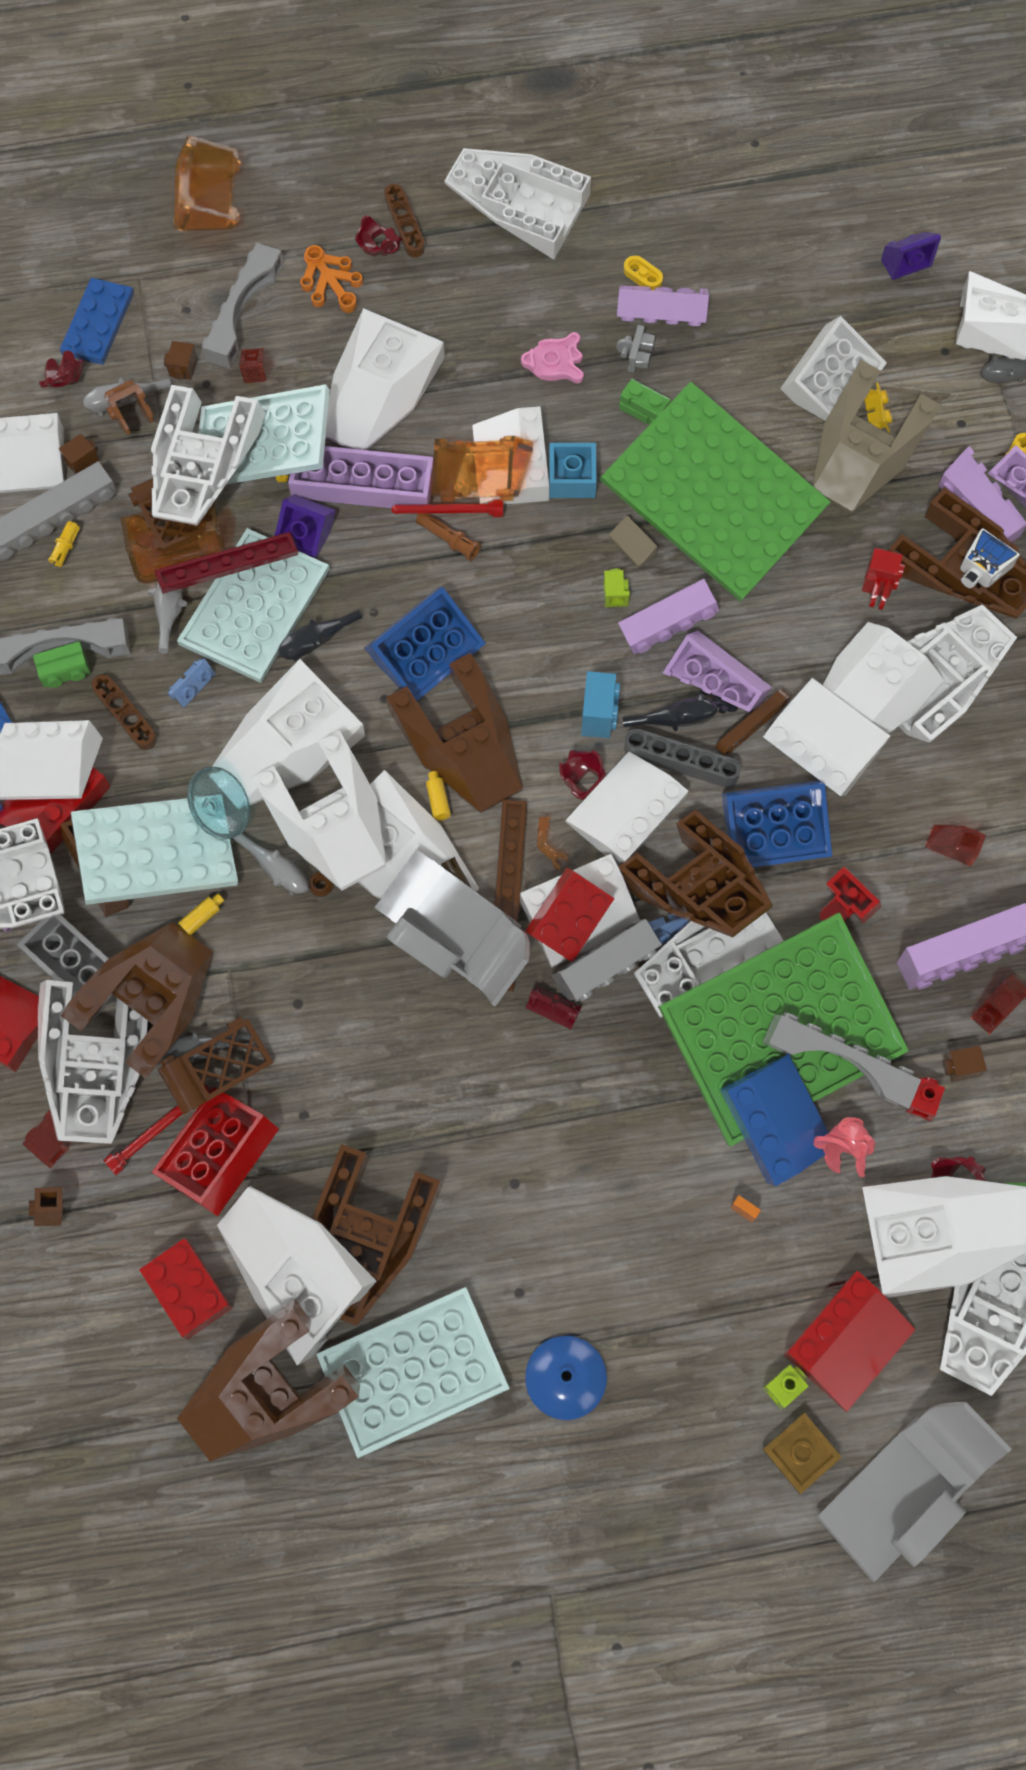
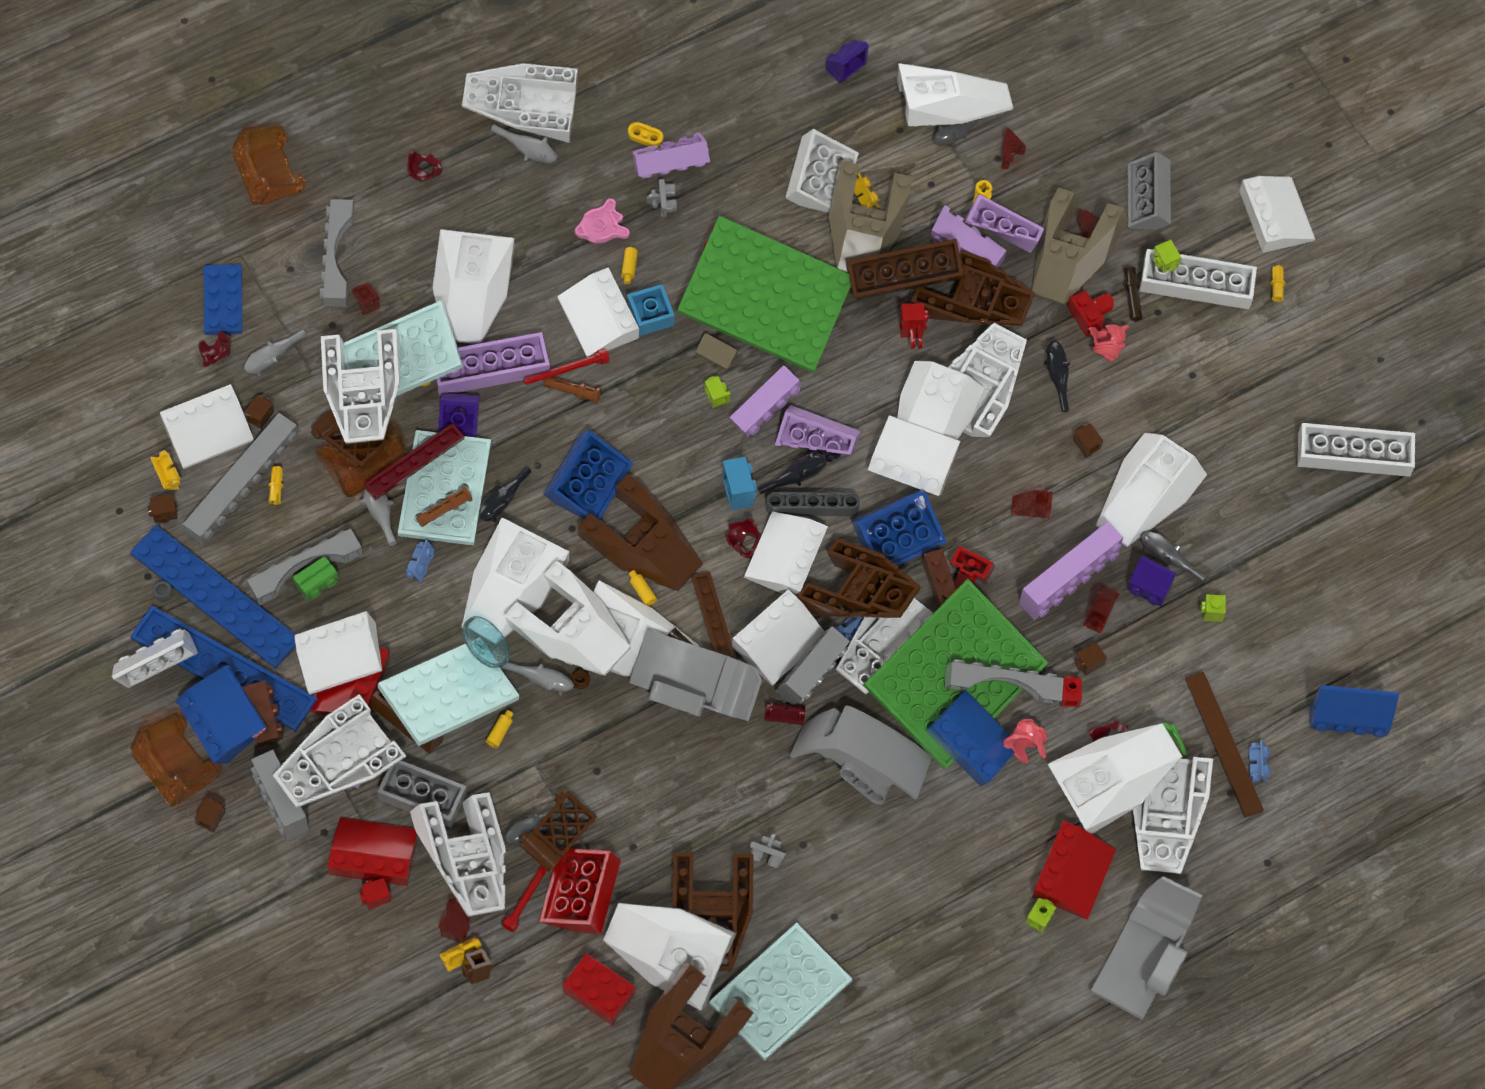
camera: 25 degrees left, 5 degrees down
reddish brown wedge [61,922,213,1079] -> none
reddish brown beam [92,674,157,750] -> none
dark orange piece [104,380,154,435] -> none
reddish brown brick [164,341,198,380] -> none
orange plant [300,245,363,313] -> none
reddish brown beam [384,184,425,258] -> none
clear orange windscreen [432,436,533,502] -> none
red brick [525,868,615,963] -> none
blue dish [525,1336,607,1420] -> none
clear orange arm [537,817,568,870] -> none
bright green brick [619,379,671,424] -> none
reddish brown beam [715,689,791,756] -> none
orange tile [730,1195,761,1223] -> none
pearl gold plate [762,1413,842,1494] -> none
torso [960,528,1020,588] -> none
none -> dark orange pin [416,486,473,527]
none -> yellow hinge [439,936,482,972]
none -> light grey piece [491,124,558,164]
none -> yellow cylinder [621,247,638,284]
none -> light grey hips [750,833,787,868]
none -> light grey beam [790,706,932,804]
none -> reddish brown brick [847,239,966,300]
none -> copper brick [922,549,956,608]

